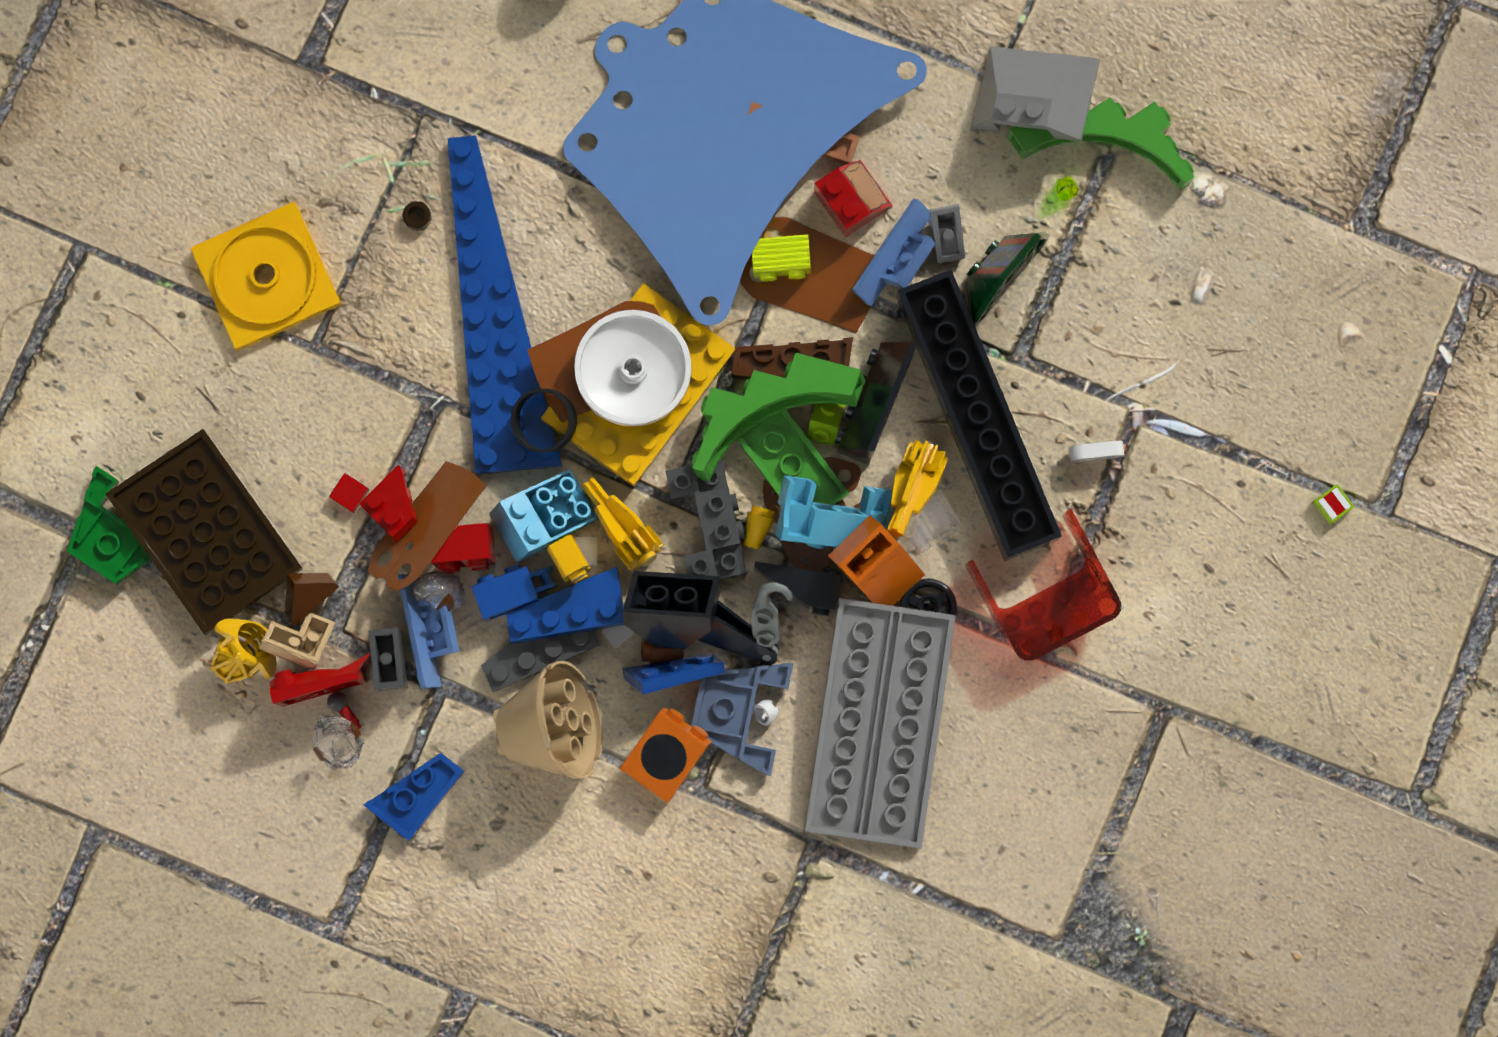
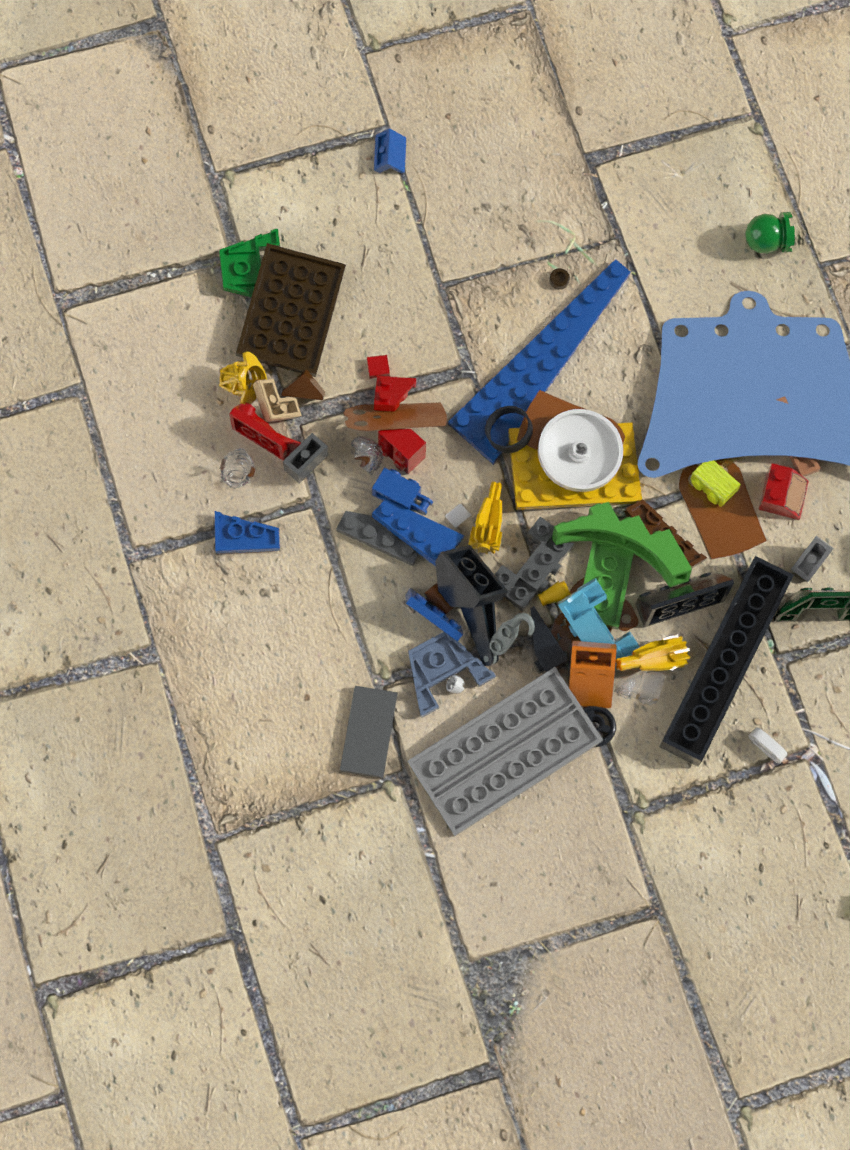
camera: 45 degrees right, 10 degrees down
yellow piece [190,201,342,352] -> none
piece [327,692,362,729] -> none
medium blue bracket [398,574,460,689] -> none
medium azure slope [489,469,599,563] -> none
tan cone [493,661,603,779] -> none
yellow brick [547,535,591,585] -> none
white sticker [602,625,635,648] -> none
orange brick [620,707,712,803] -> none
lime bracket [807,403,845,445] -> none
medium blue bracket [852,198,936,306] -> none
clear red windscreen [965,509,1122,661] -> none
none -> dark grey tile [340,686,398,778]
none -> blue panel [374,128,406,174]

